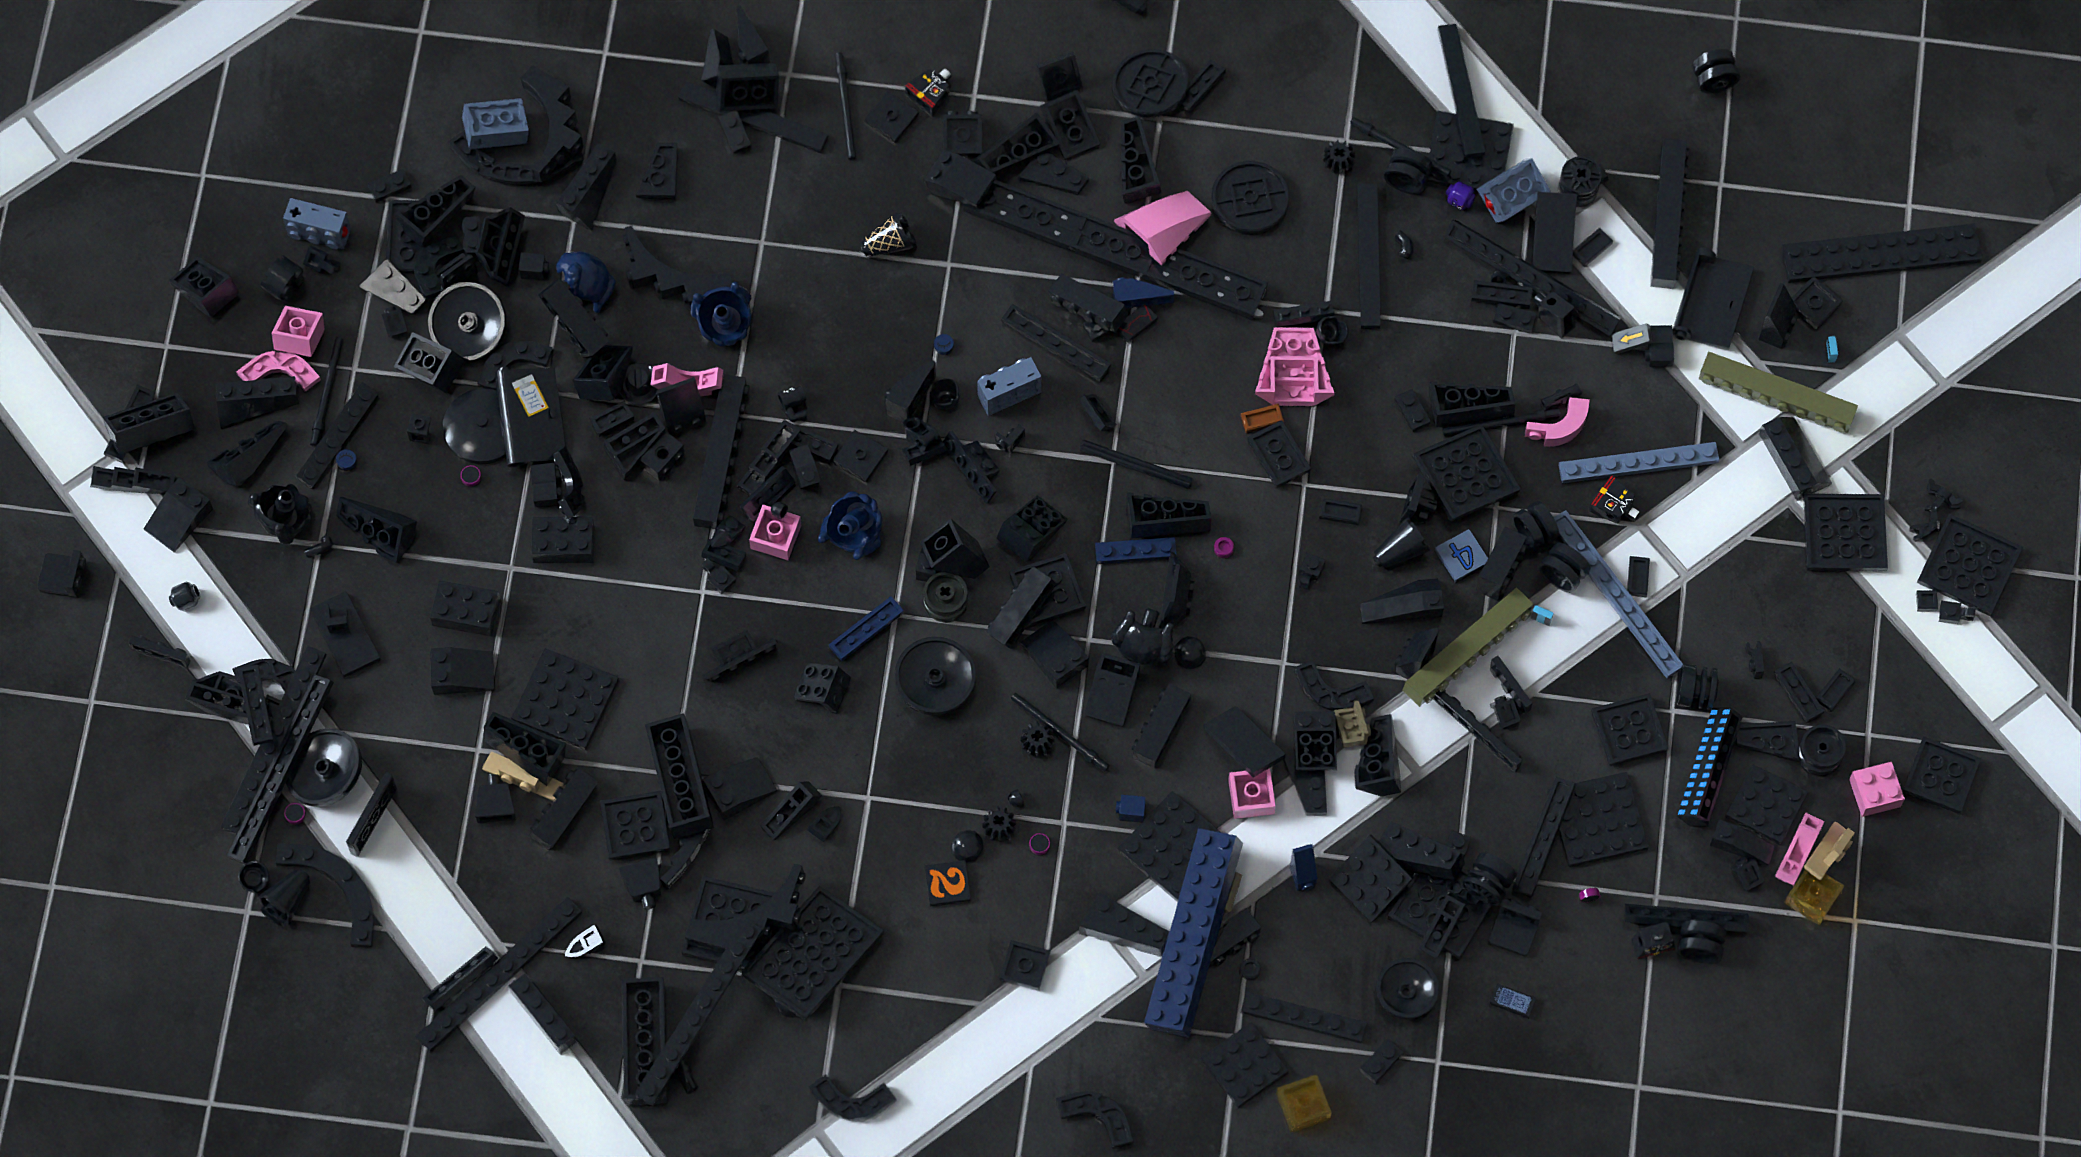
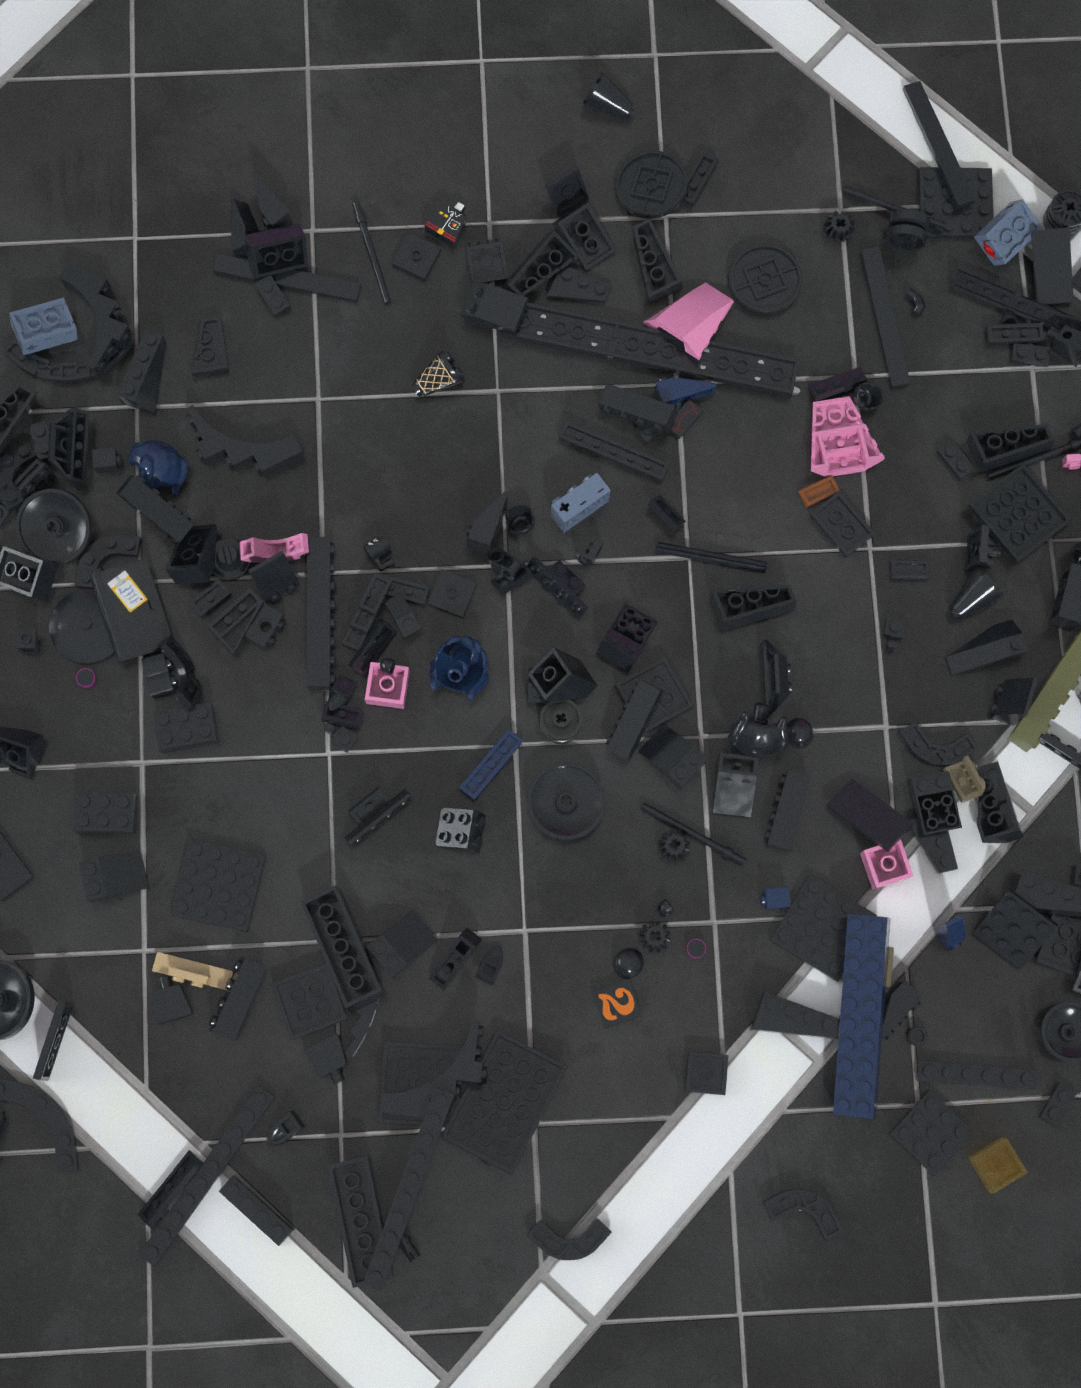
camera: 15 degrees left, 10 degrees up
black wedge [483,712,566,786] -> none
dark blue piece [691,282,752,347] -> none
dark blue tile [934,334,954,355] -> none
dark blue plate [1095,537,1176,564] -> none
magenta tile [1214,537,1234,558] -> none
sand blue tile [1435,529,1488,582] -> none
dark purple head [1446,181,1476,210] -> none

